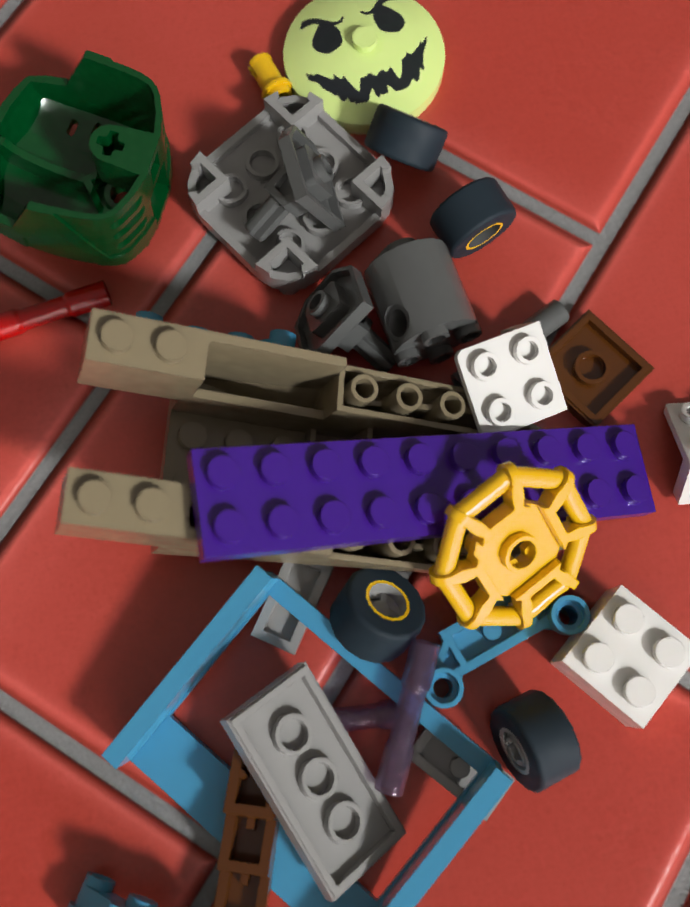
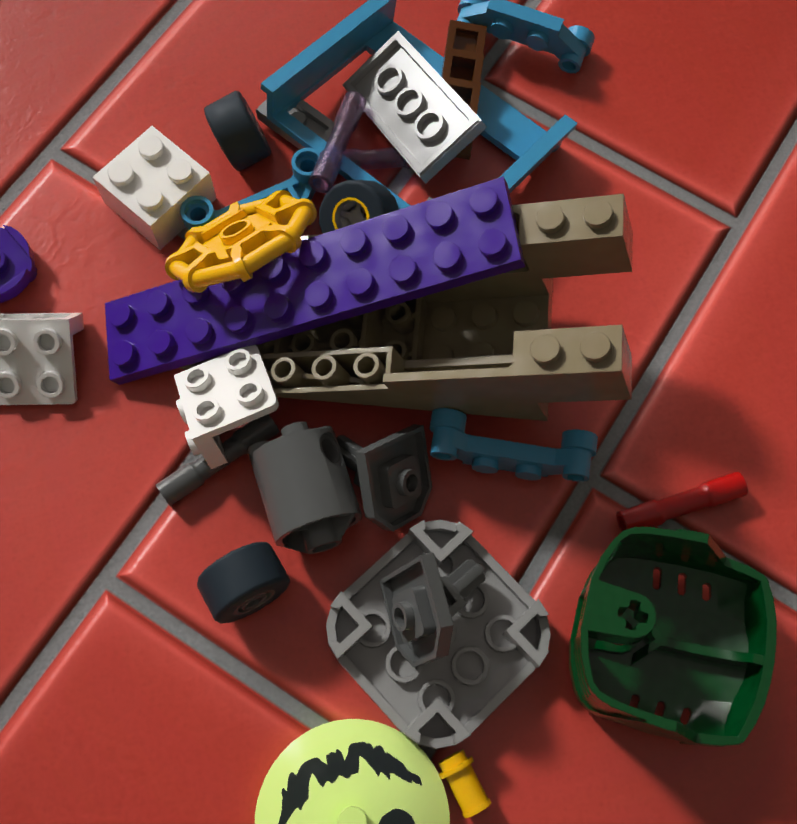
camera: 175 degrees right, 5 degrees down
black wheel [364,104,448,172] -> none
reddish brown tile [548,309,655,427] -> none

